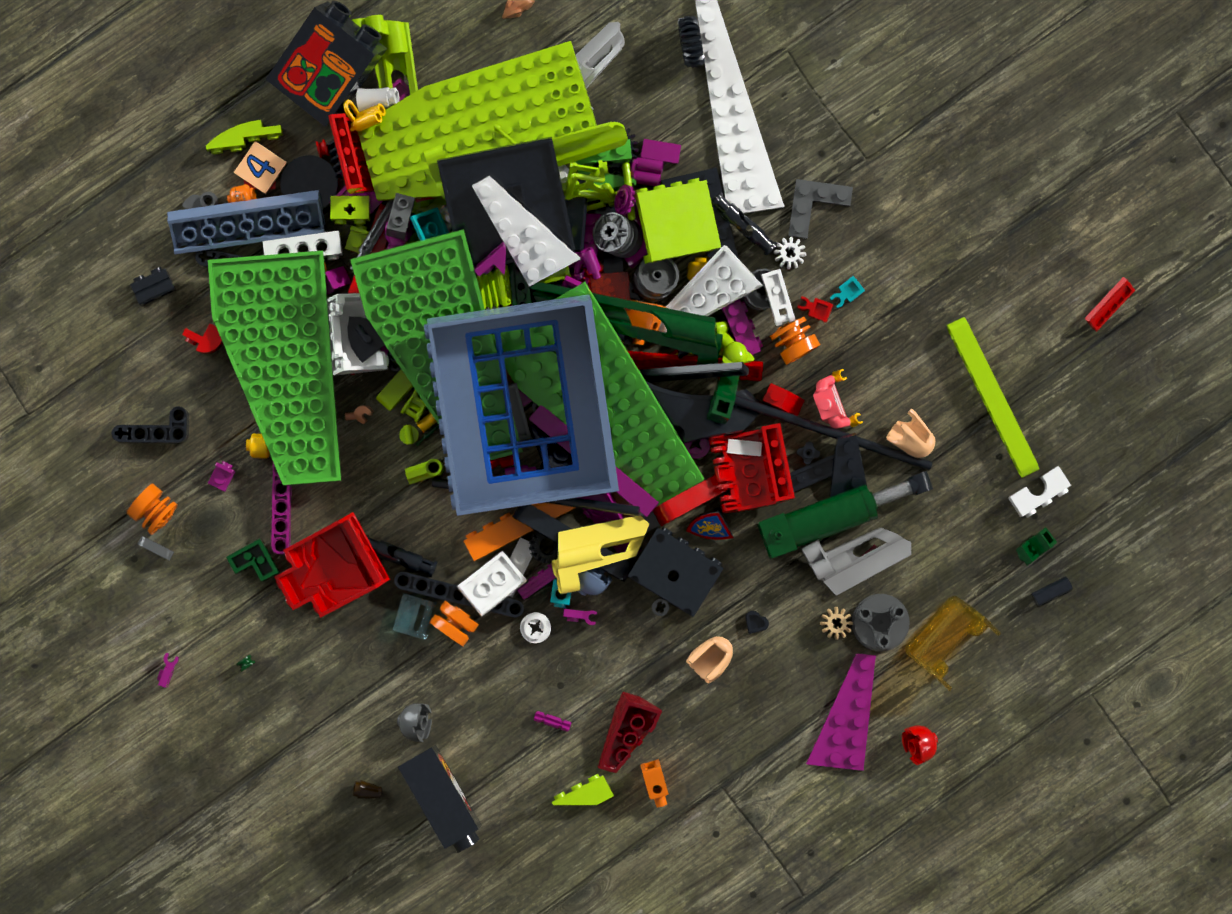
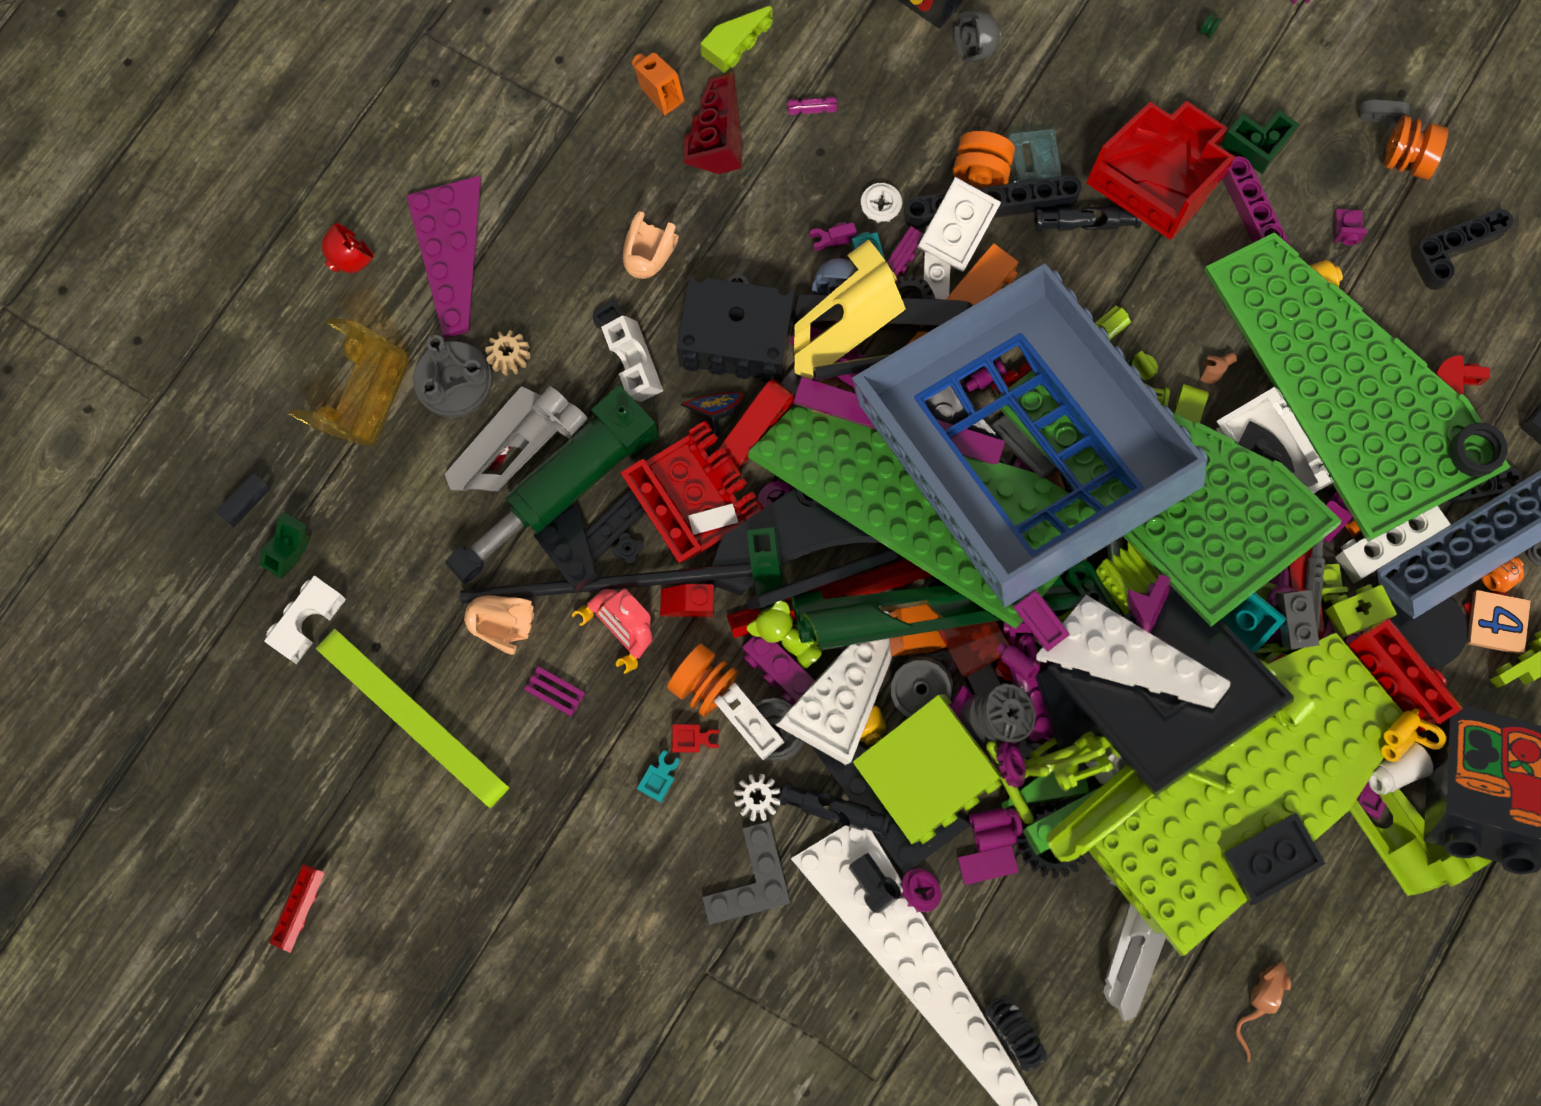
camera: 160 degrees right, 10 degrees down
none -> magenta tile [524,666,585,717]
none -> white arch [601,315,663,402]
none -> black piece [848,853,901,913]
none -> magenta gear [899,868,941,913]
none -> magenta tile [1012,589,1070,652]
none -> black plate [1221,812,1326,905]
none -> black tyre [1450,422,1508,477]

